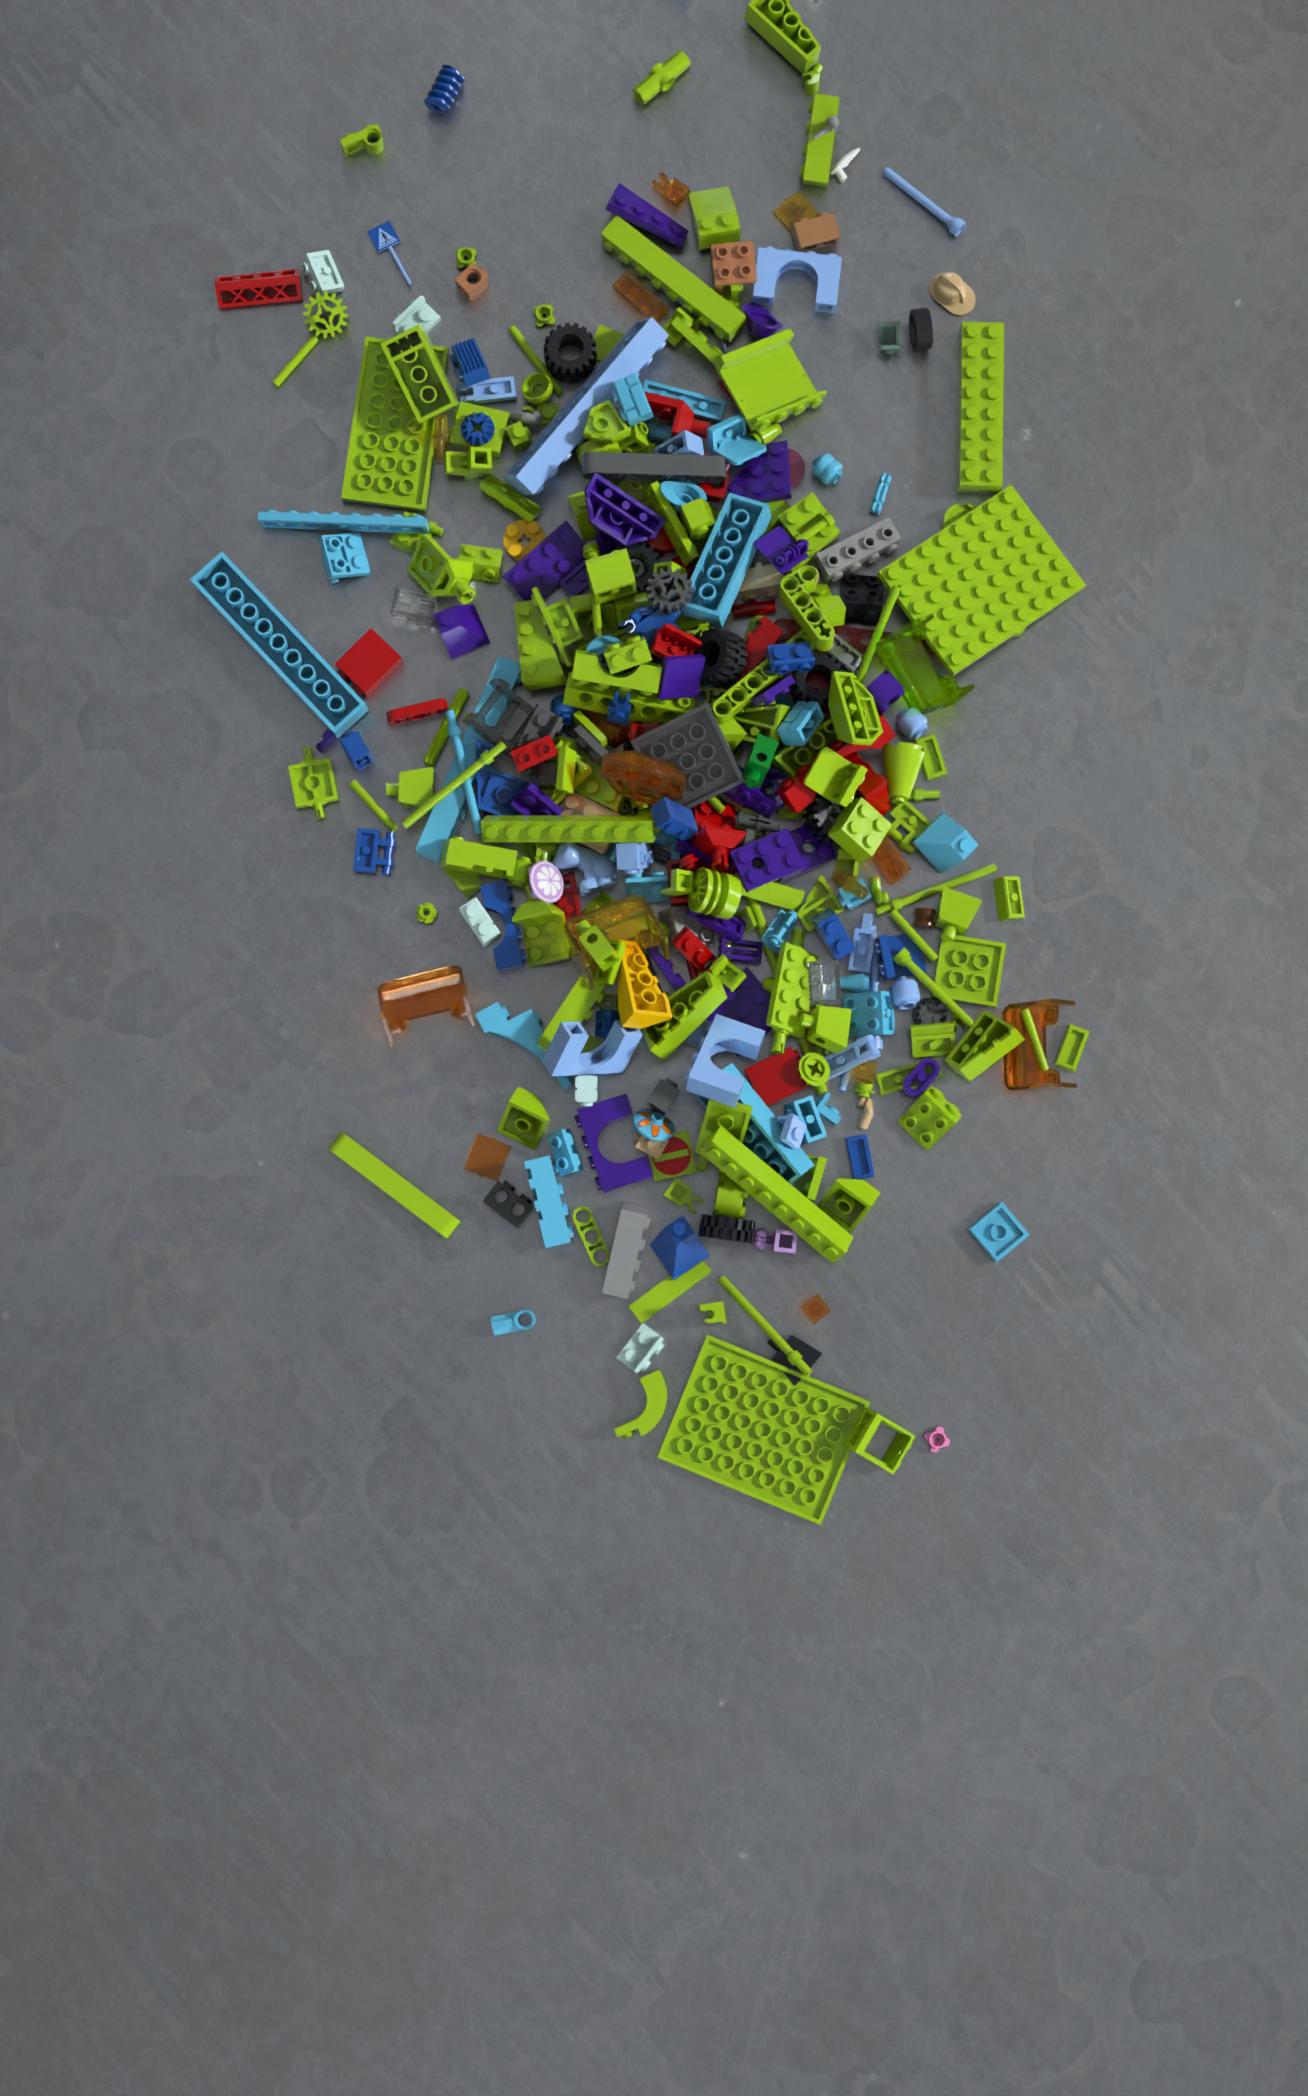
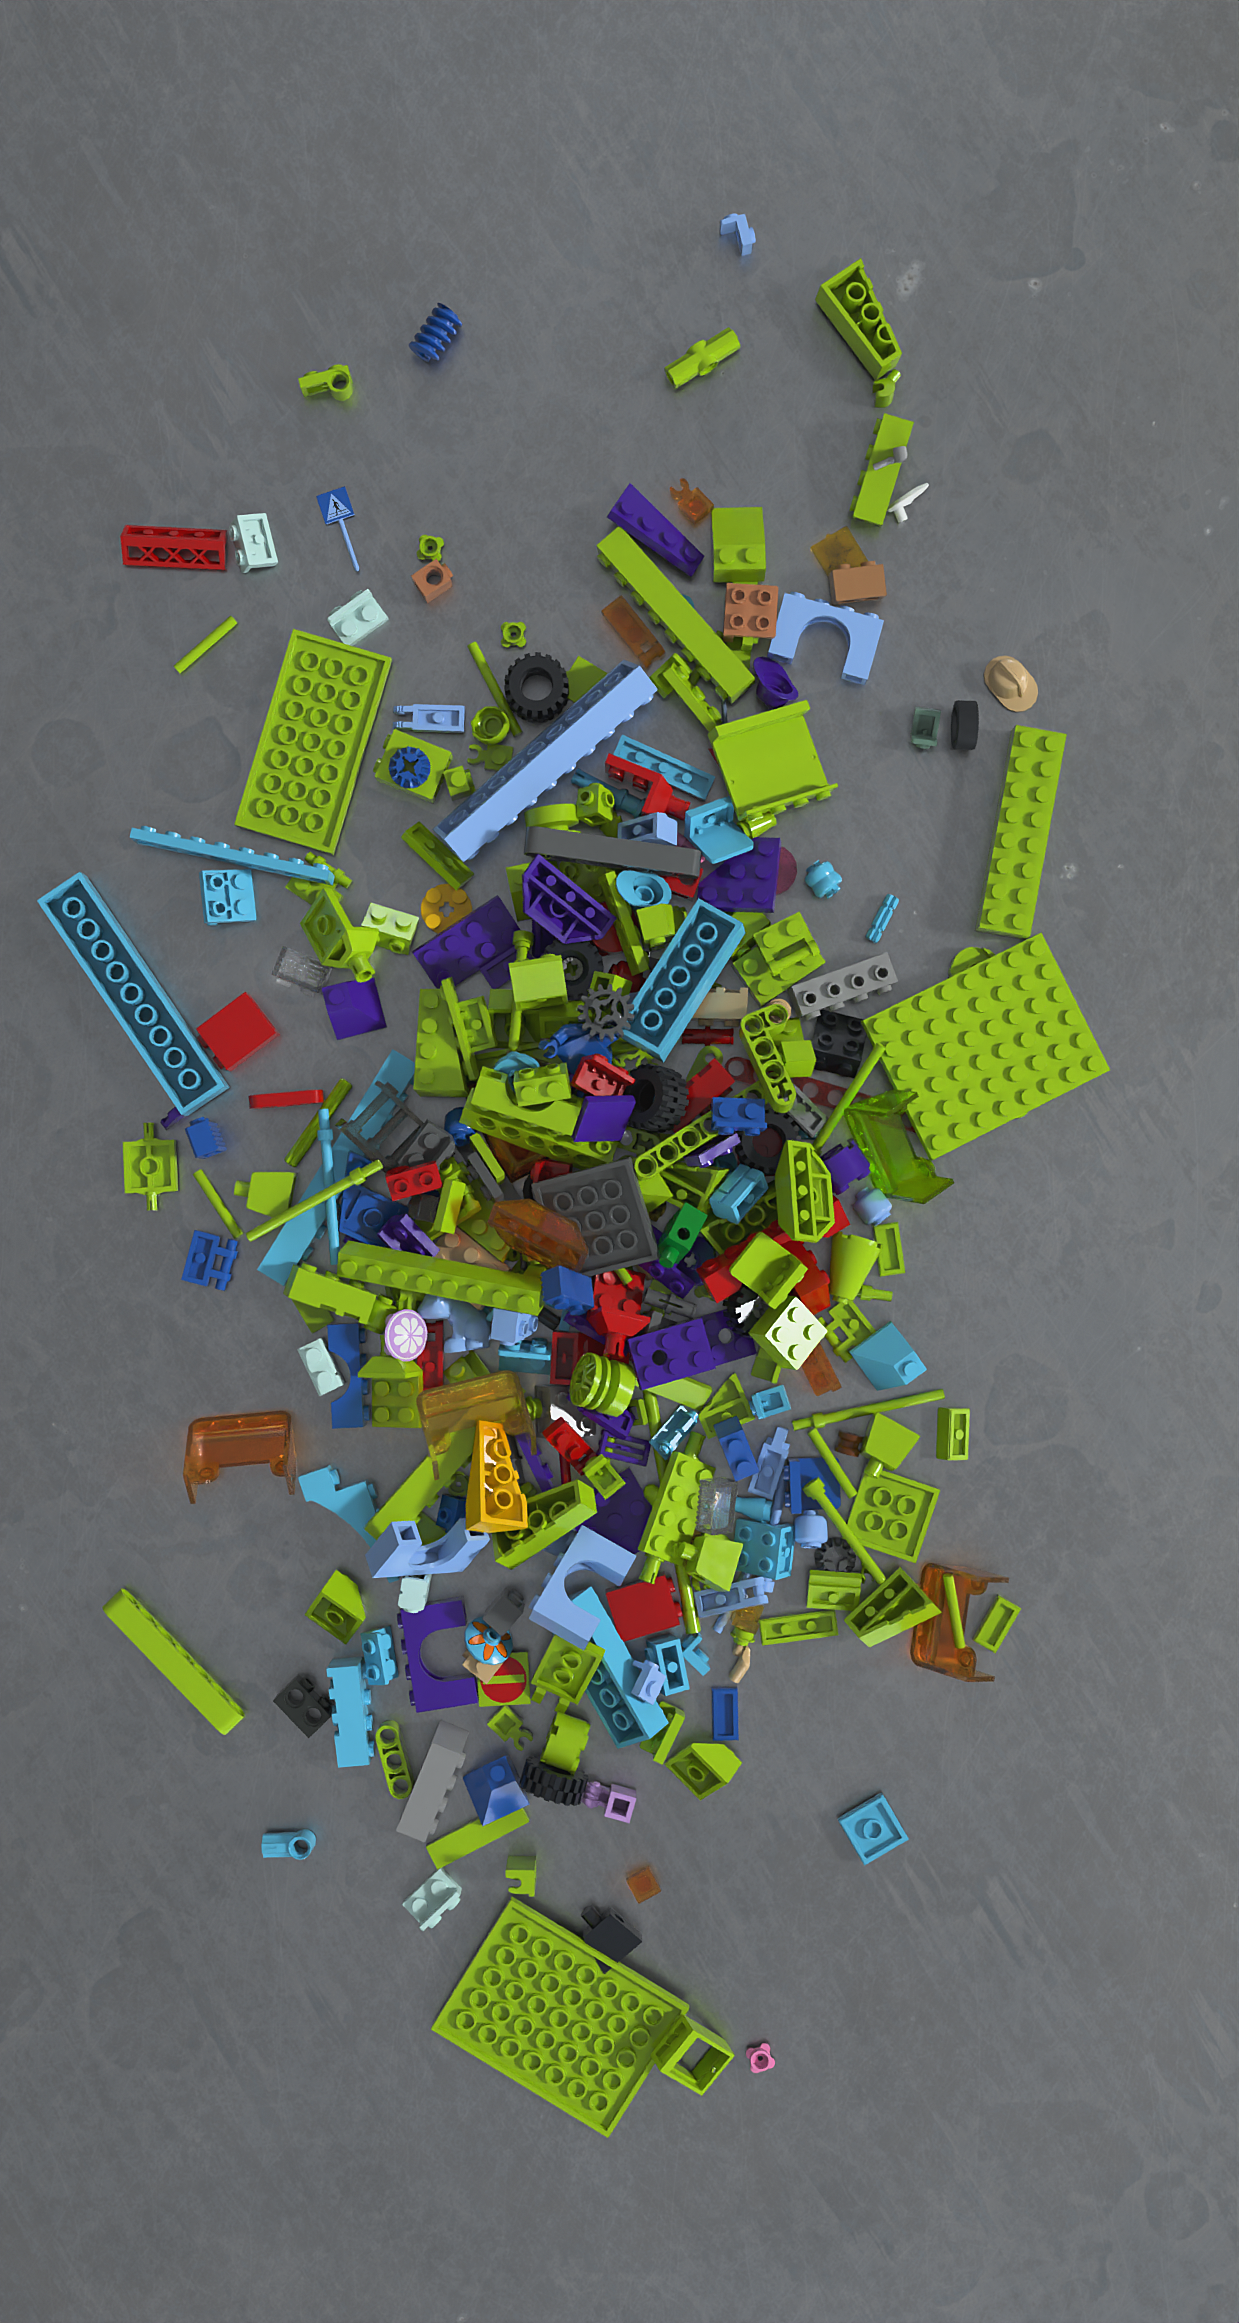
camera: 10 degrees right, 5 degrees up
lime gear [303,291,349,338] -> none
lime hinge [380,324,459,424] -> none
lime plate [416,902,437,924] -> none
clear yellow axle [432,414,449,458] -> none
lime brick [444,447,492,479] -> none
blue brick [450,338,490,387] -> none
clear orange piece [464,1134,511,1182] -> none
light grey arm [510,411,542,427] -> none
lime torso [576,920,621,972] -> none
lime plate [583,399,631,444] -> none
lime tile [594,939,627,985] -> none
blue plate [606,690,631,725] -> none
medium azure brick [611,373,654,427] -> none
lime arch [614,1369,667,1439] -> none
lime panel [661,869,694,896] -> none
red plate [678,854,699,871] -> none
lime brick [700,1126,853,1264] -> none
lime bar [718,1275,813,1377] -> none
dark purple hinge [753,526,809,575] -> none
lime gear [797,1053,830,1087] -> none
clear yellow axle [831,869,869,899] -> none
lime arm [870,876,889,904] -> none
light blue piece [883,167,966,237] -> none
lime bracket [898,1085,962,1150] -> none
dark purple plate [903,1058,940,1097] -> none

